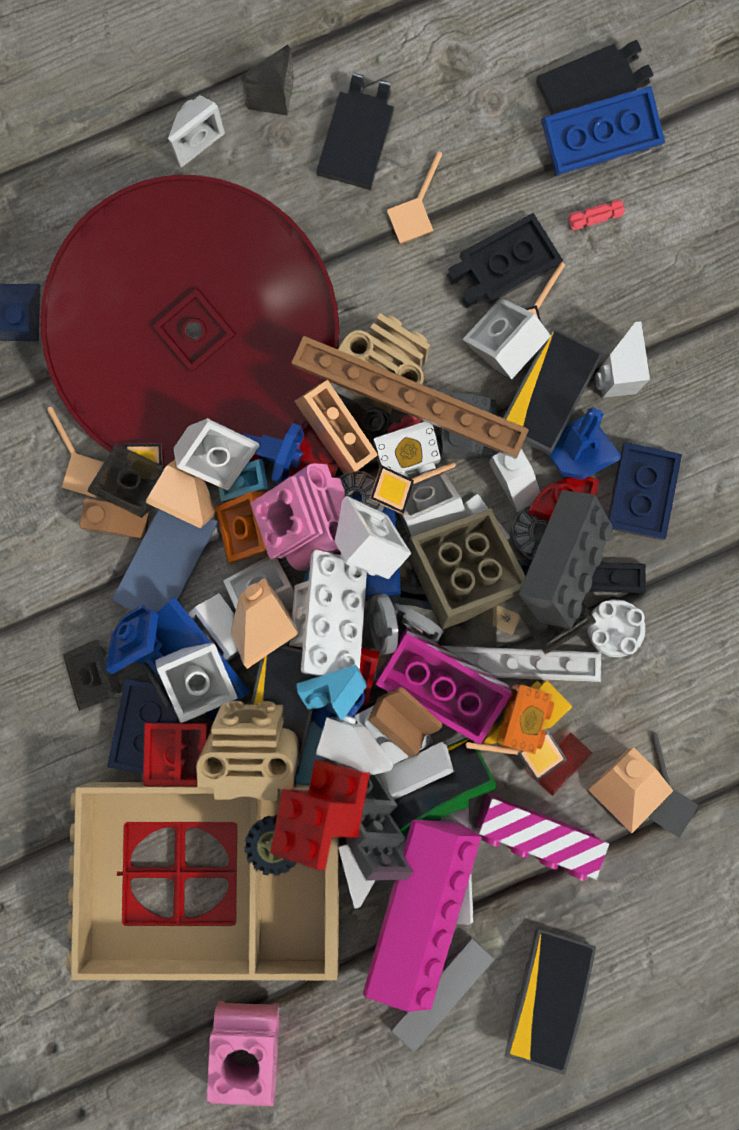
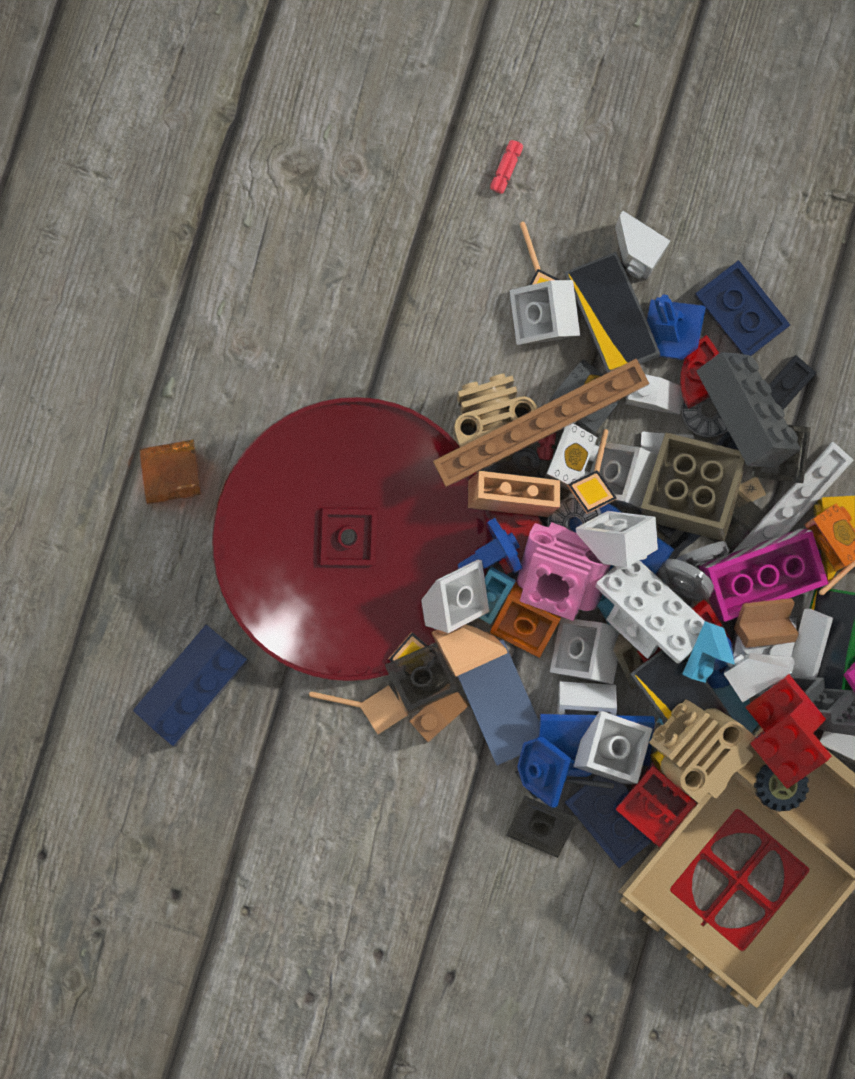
camera: 55 degrees left, 0 degrees up
white slope [168,95,225,168] -> none
light nougat slope [231,578,299,669] -> none
clear smoke slope [239,44,294,116] -> none
black tile [316,72,394,190] -> none
light nougat piece [387,151,442,244] -> none
black tile [446,213,563,309] -> none
black tile [536,40,654,115] -> none
blue tile [541,86,665,176] -> none
white dish [587,599,645,658] -> none
none -> clear orange slope [140,439,201,504]

